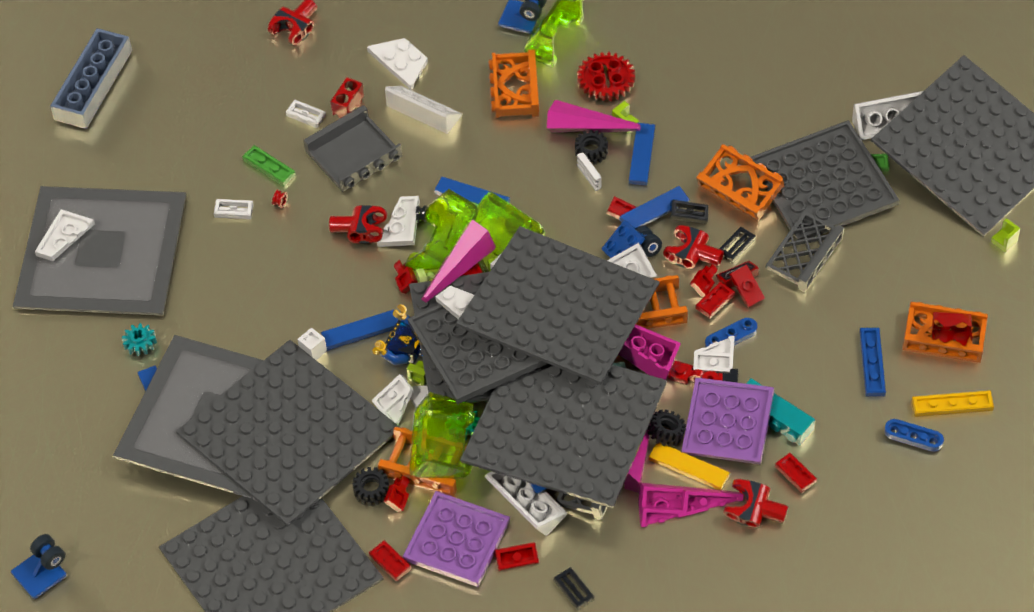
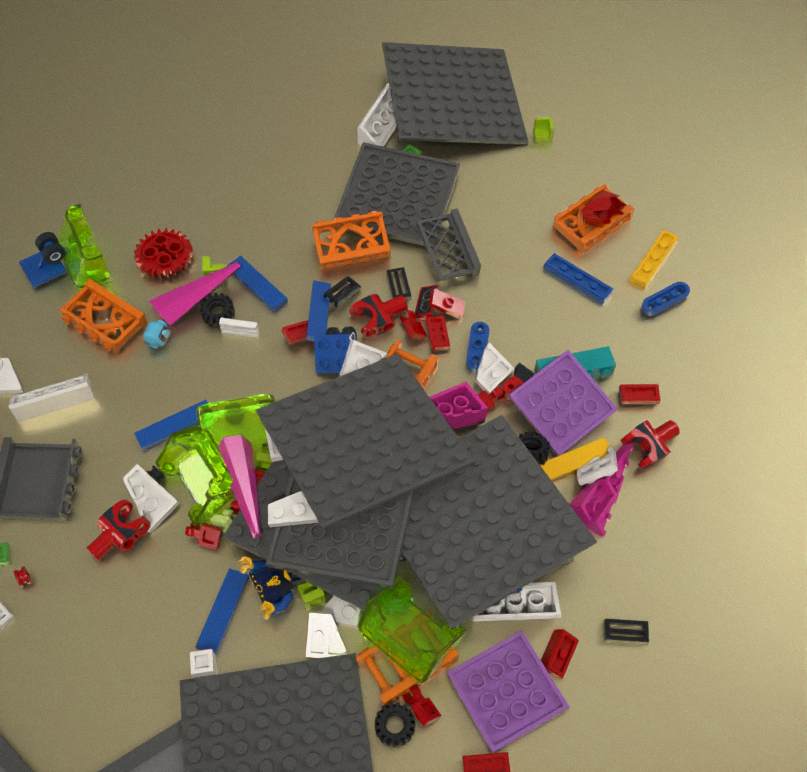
camera: 55 degrees left, 5 degrees up
none -> medium azure head [143,320,171,349]
none -> white wing [577,446,618,485]

